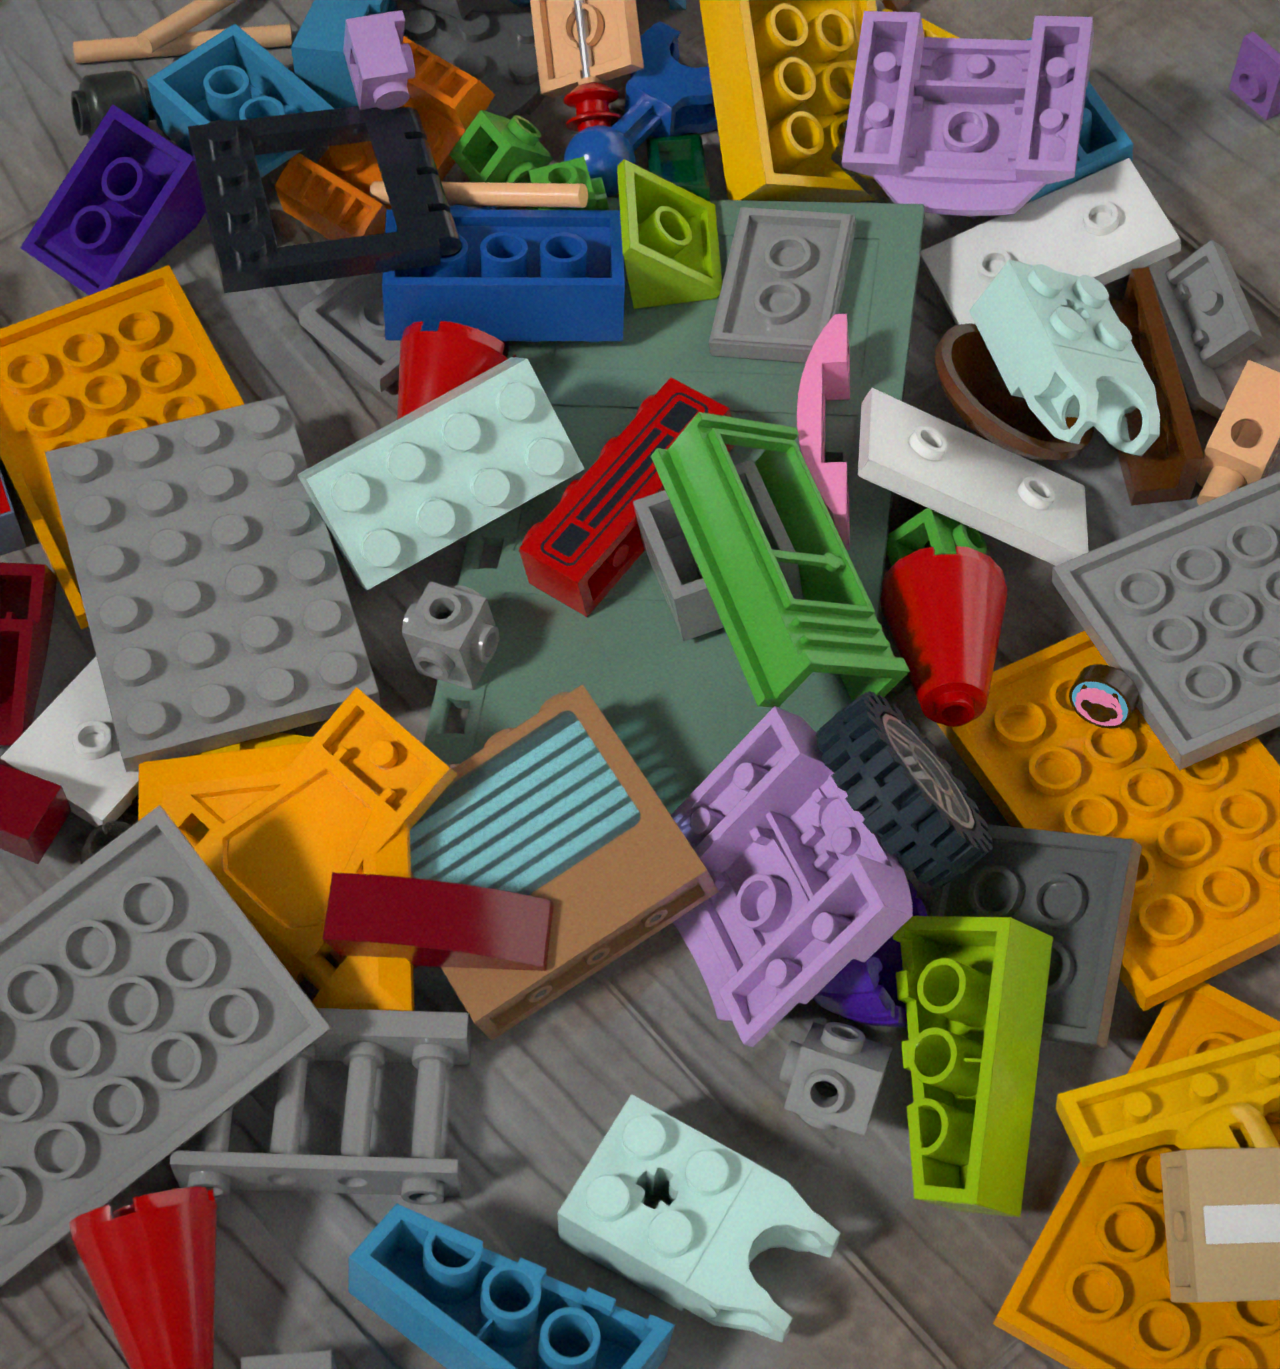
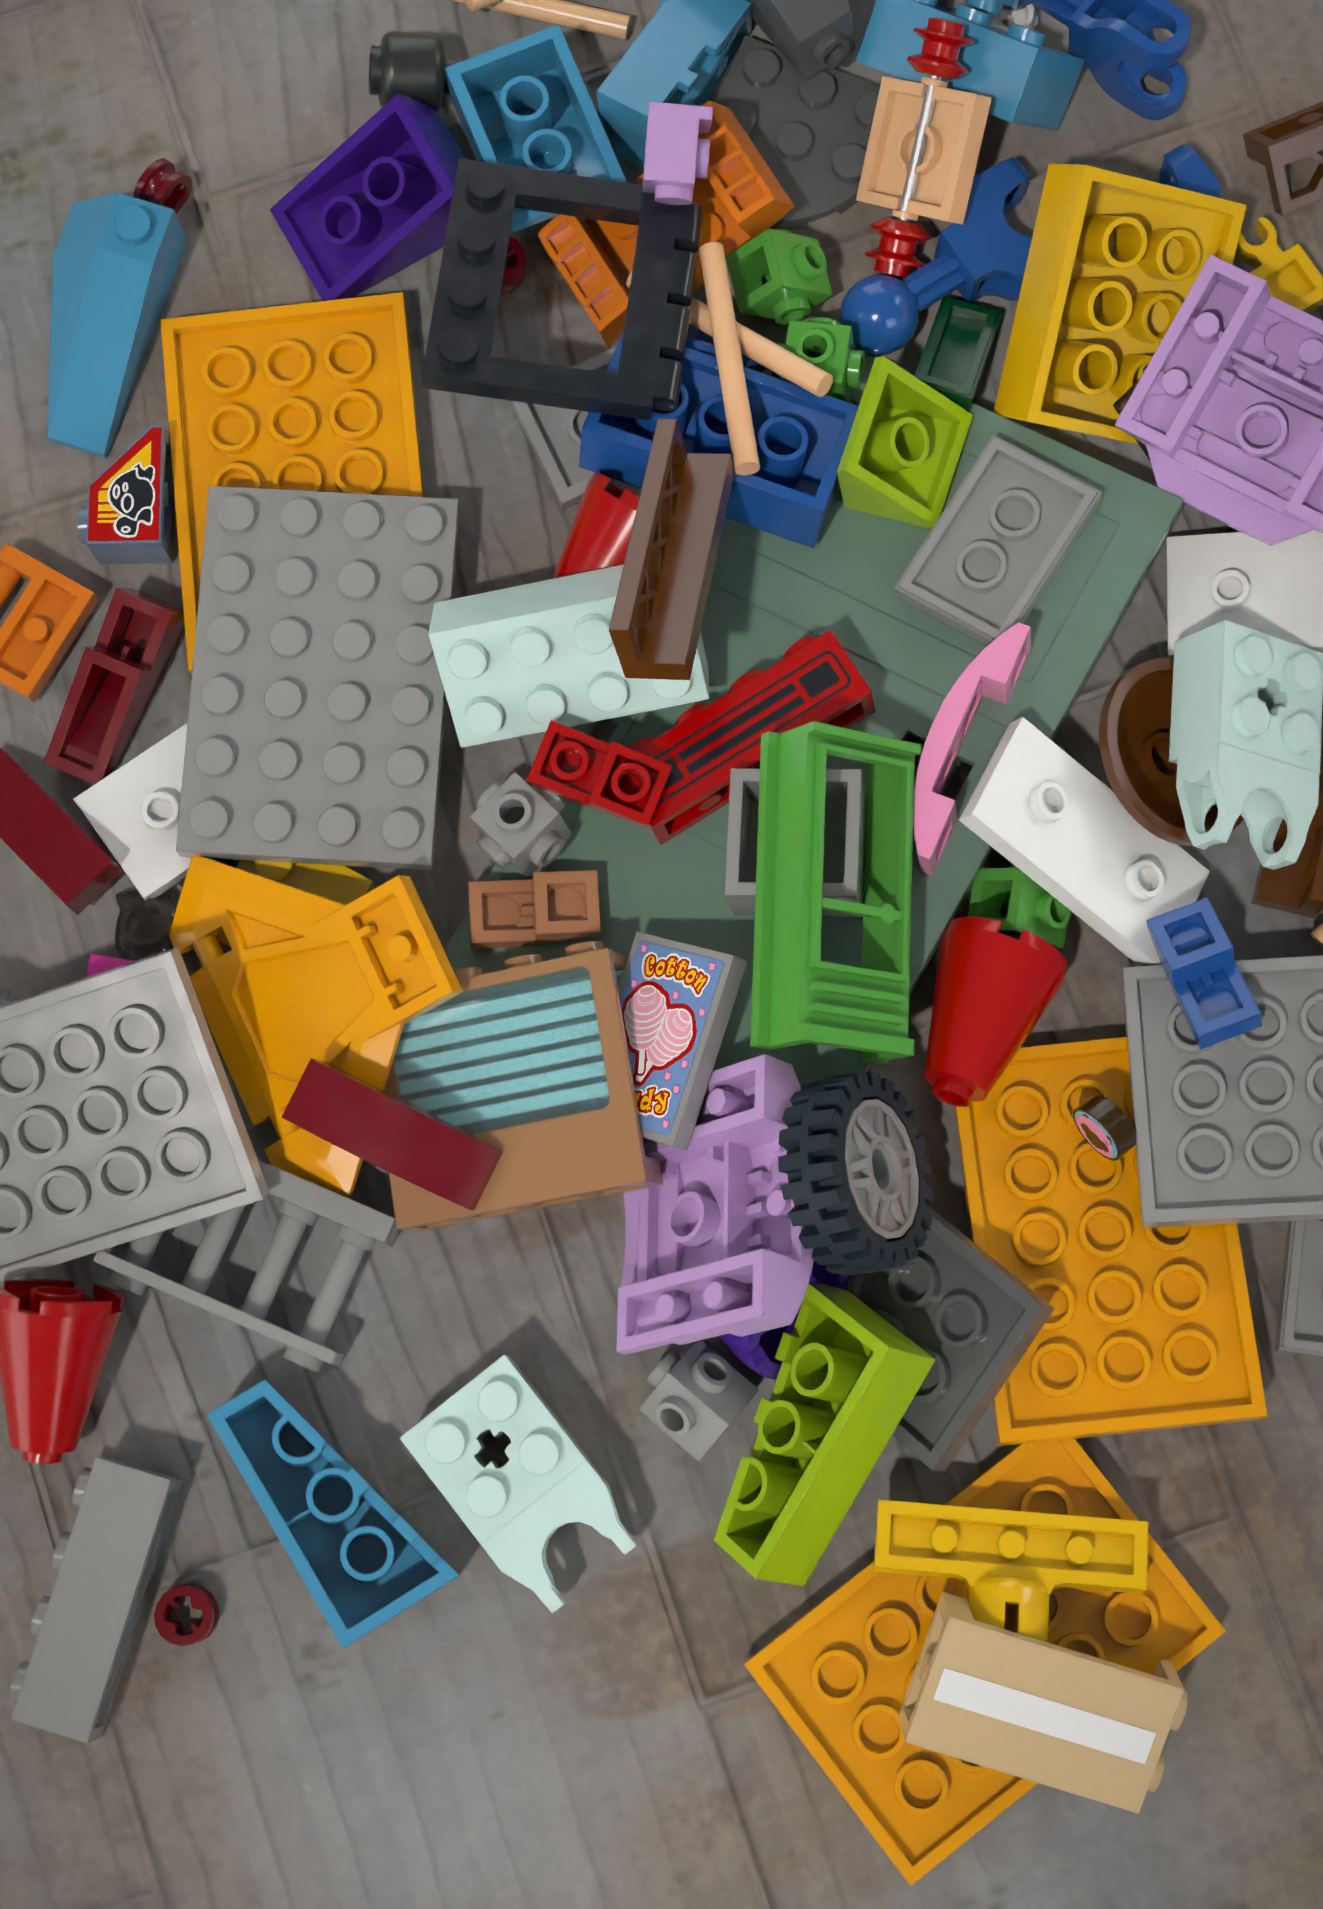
camera: 30 degrees right, 20 degrees up
none -> nougat slope [468,870,601,950]
none -> red slope [526,720,672,827]
none -> tile [578,932,747,1151]
none -> reddish brown fence [609,419,735,680]
none -> light nougat bar [699,242,760,476]
none -> blue slope [1146,897,1262,1050]

